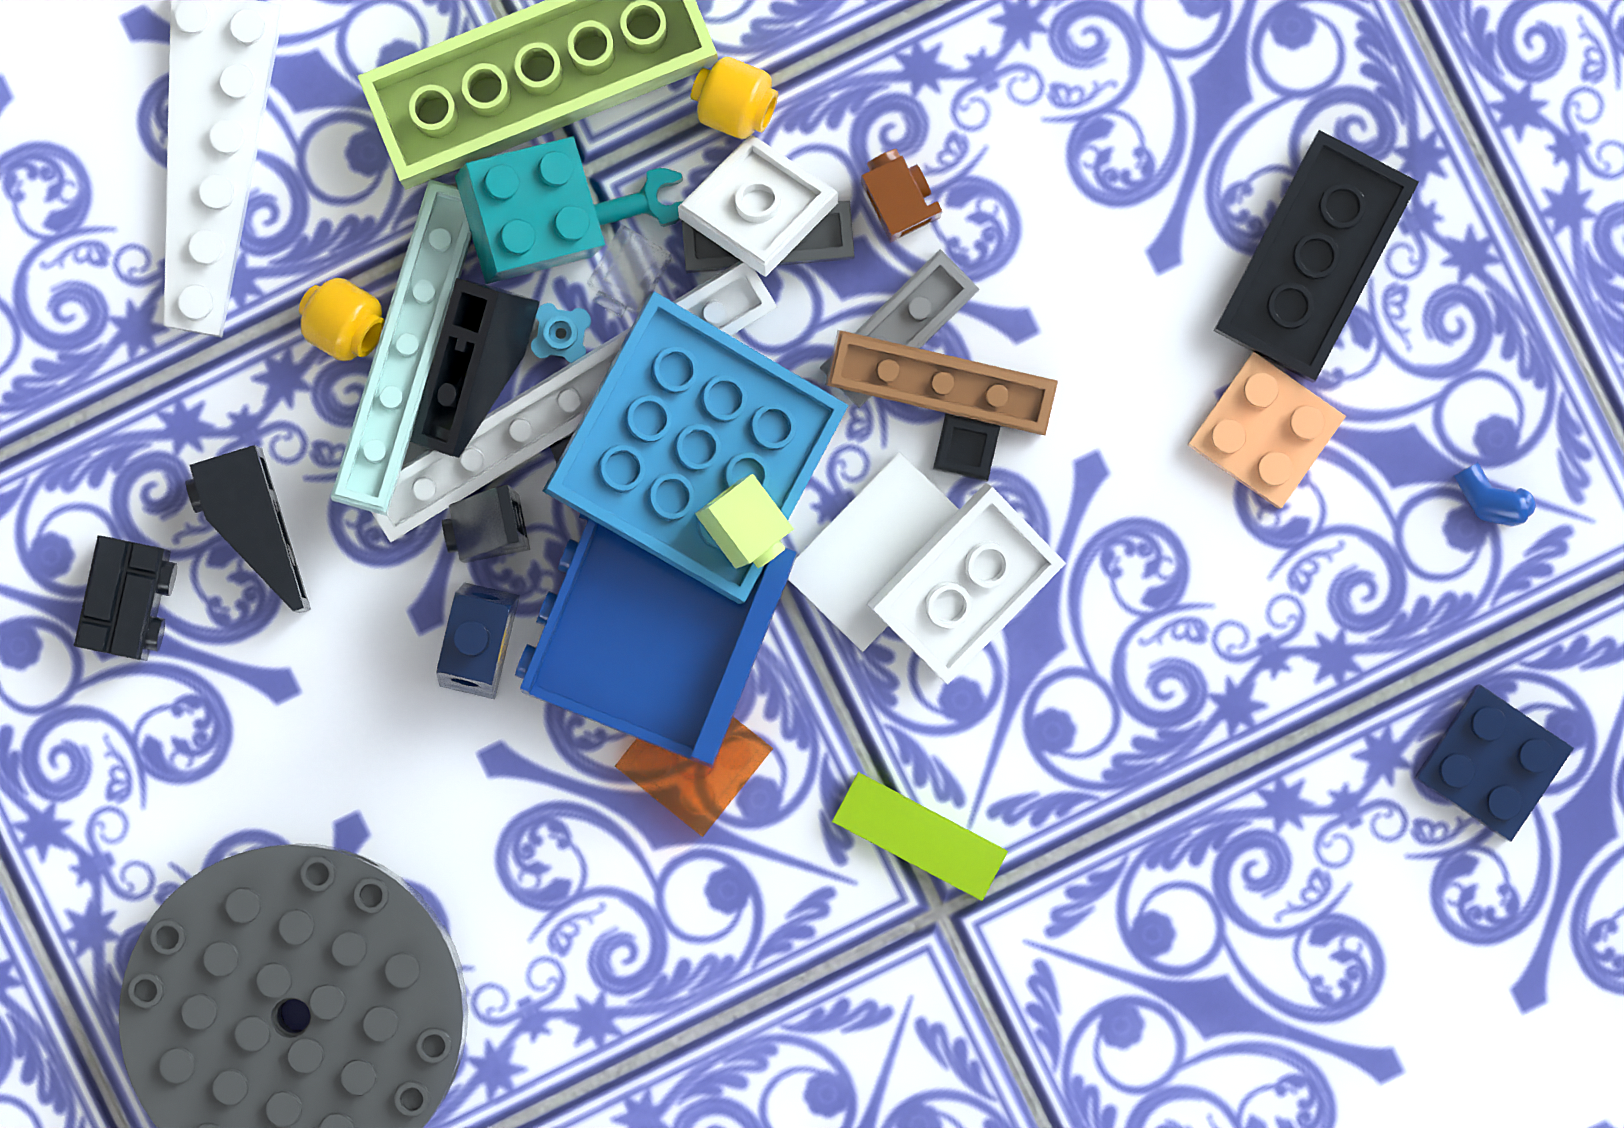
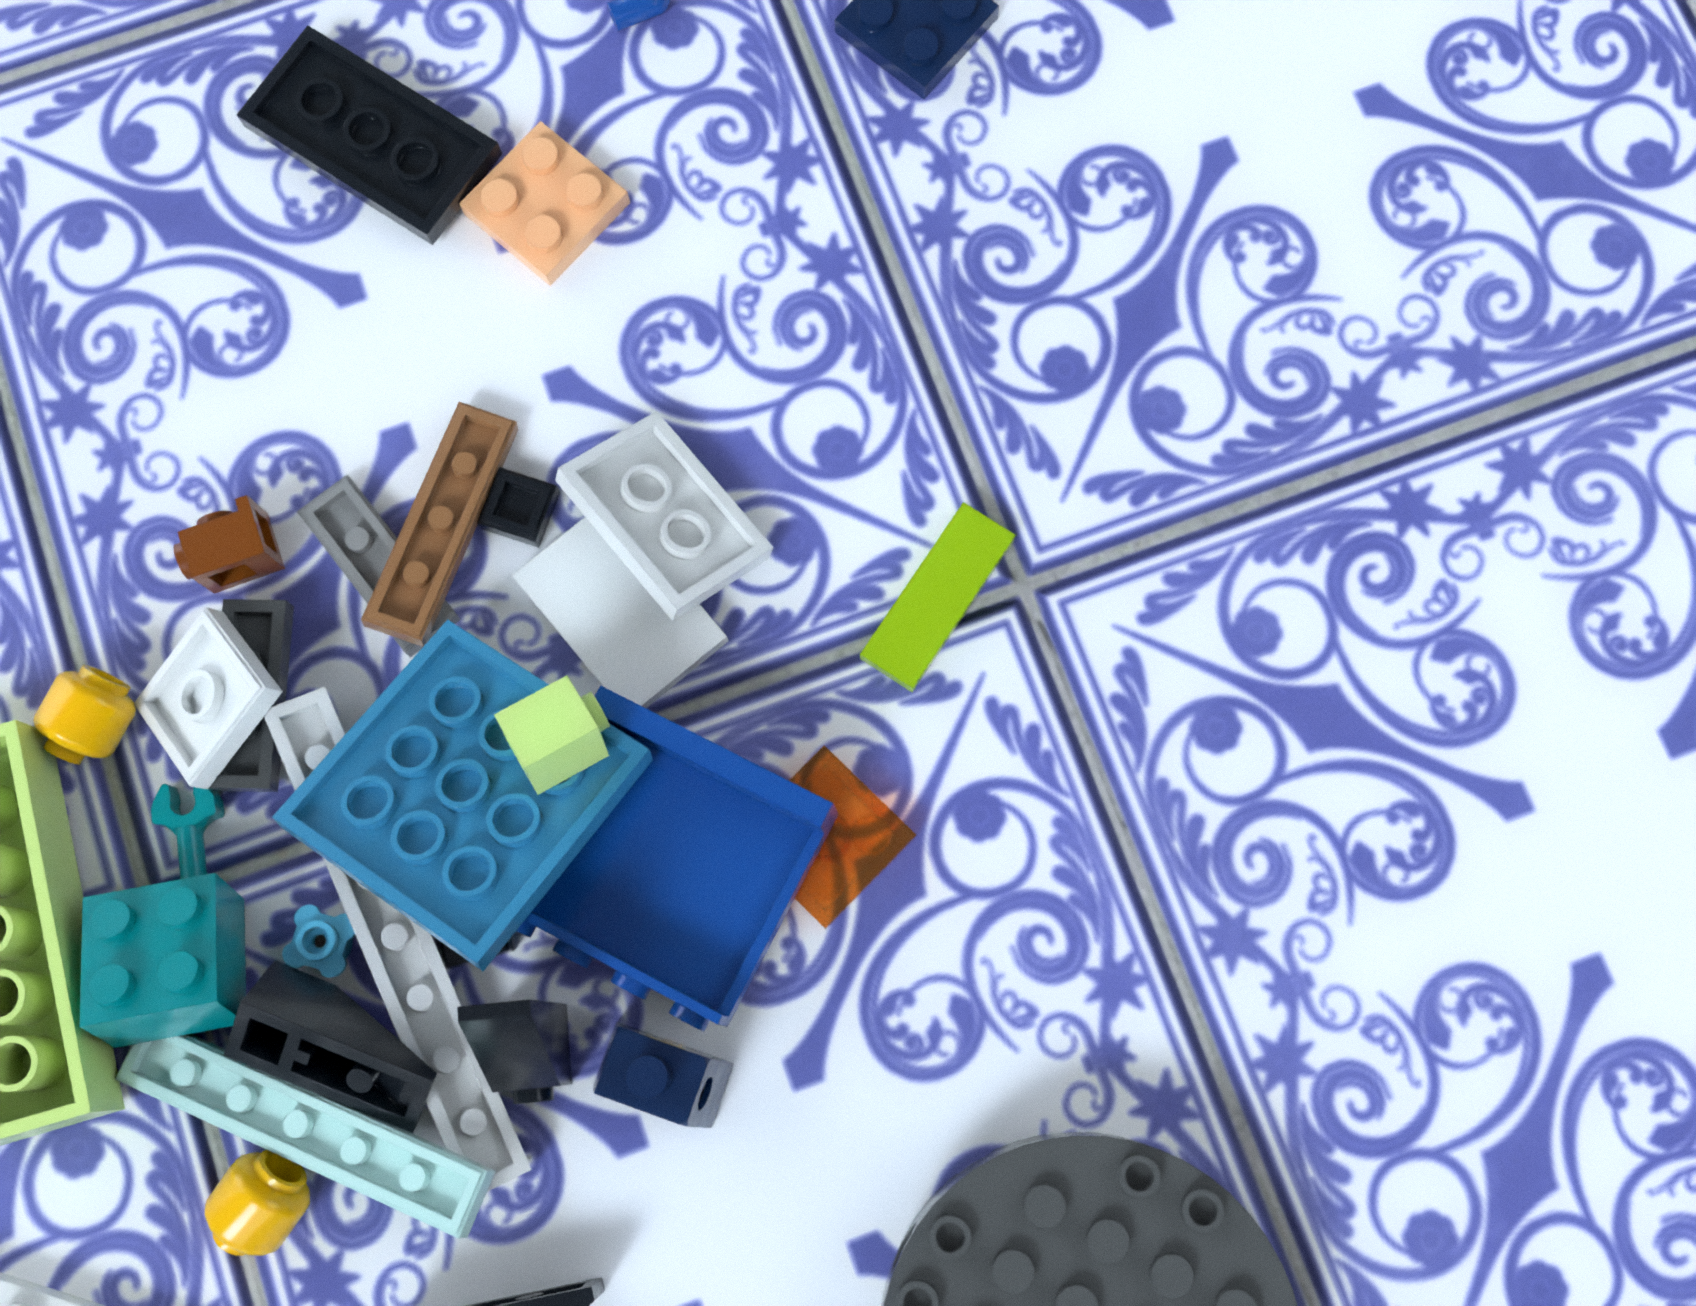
camera: 75 degrees left, 10 degrees down
clear brick [587,224,672,318] -> none

